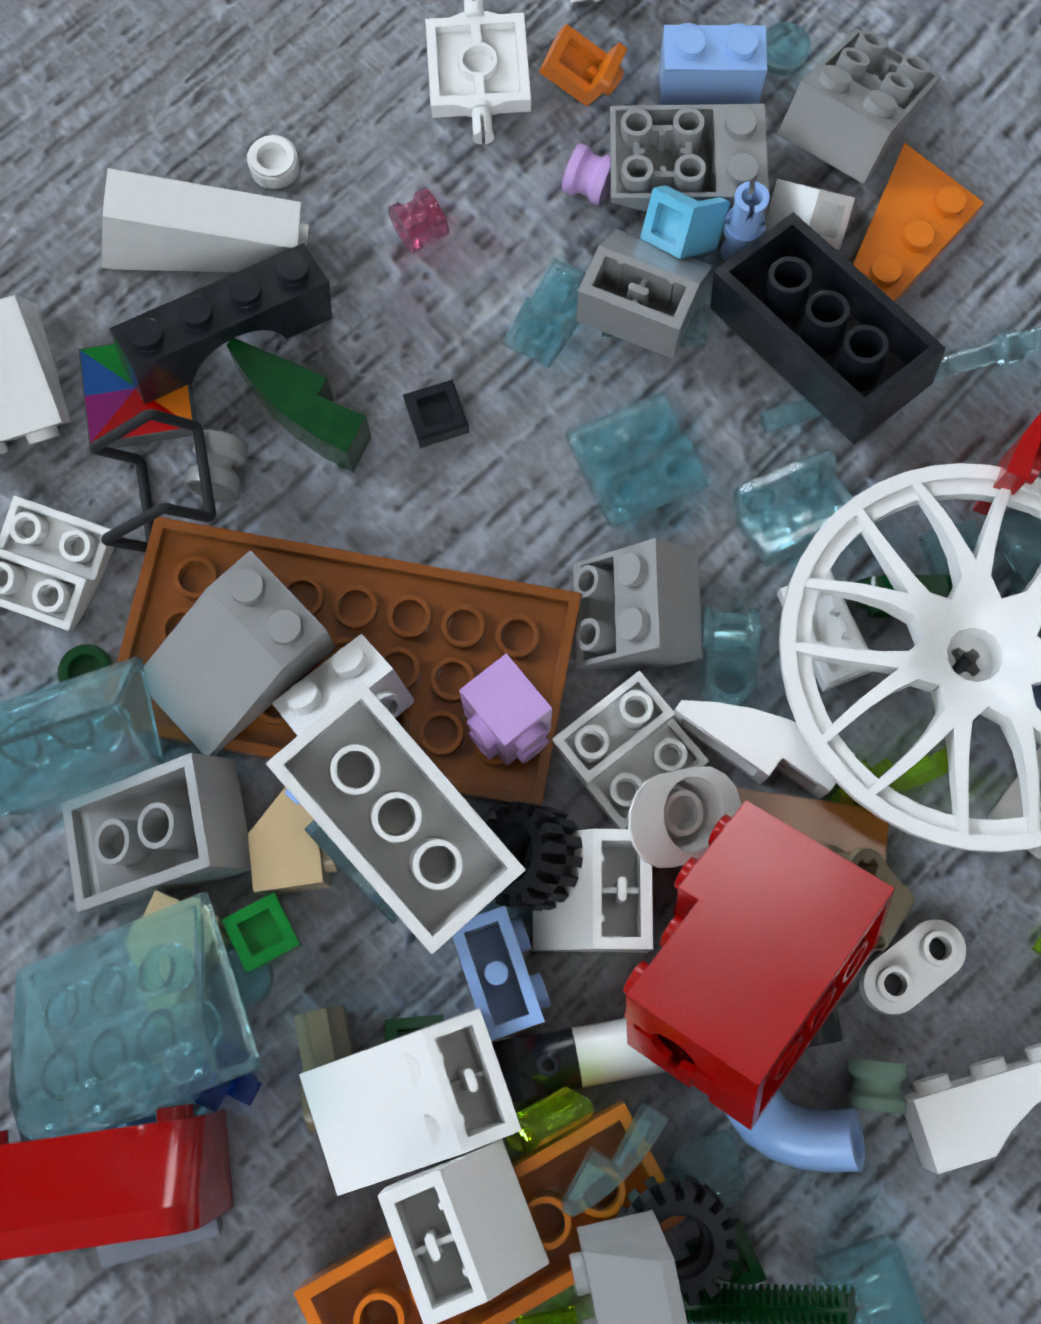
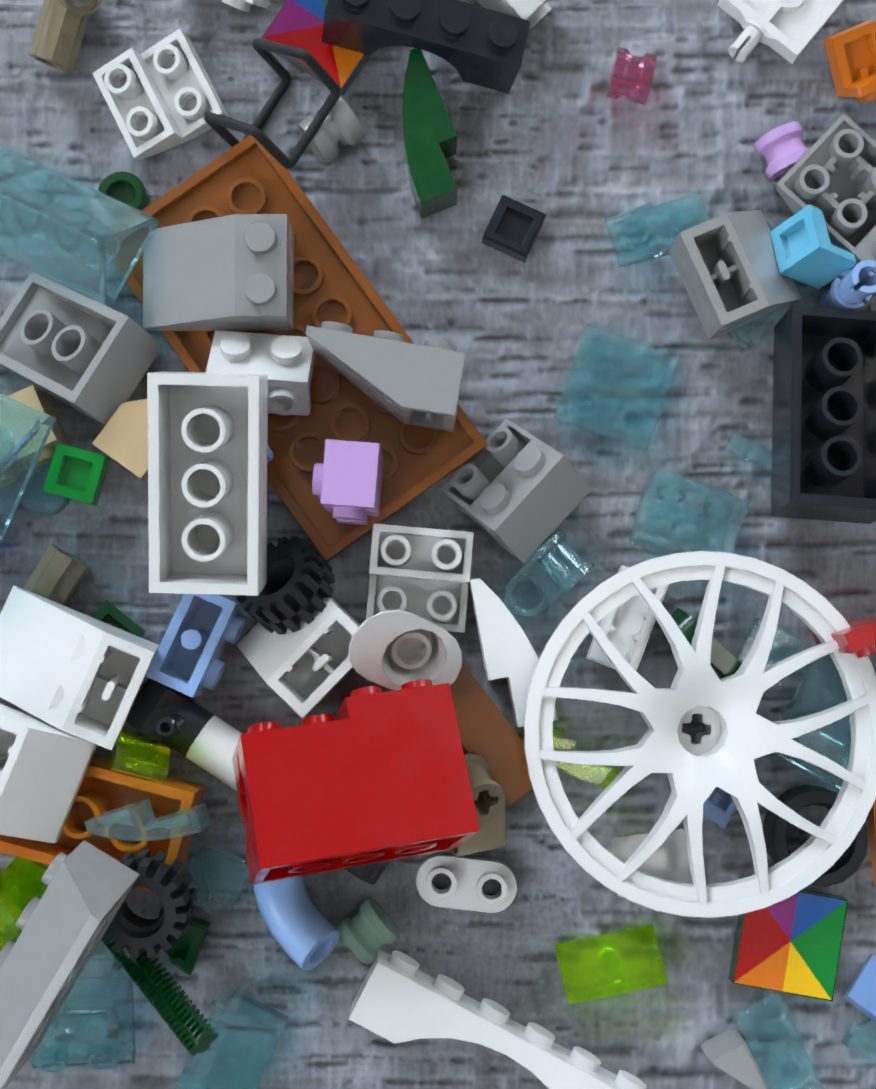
camera: 40 degrees right, 10 degrees up
none -> light grey slope [306,321,466,432]

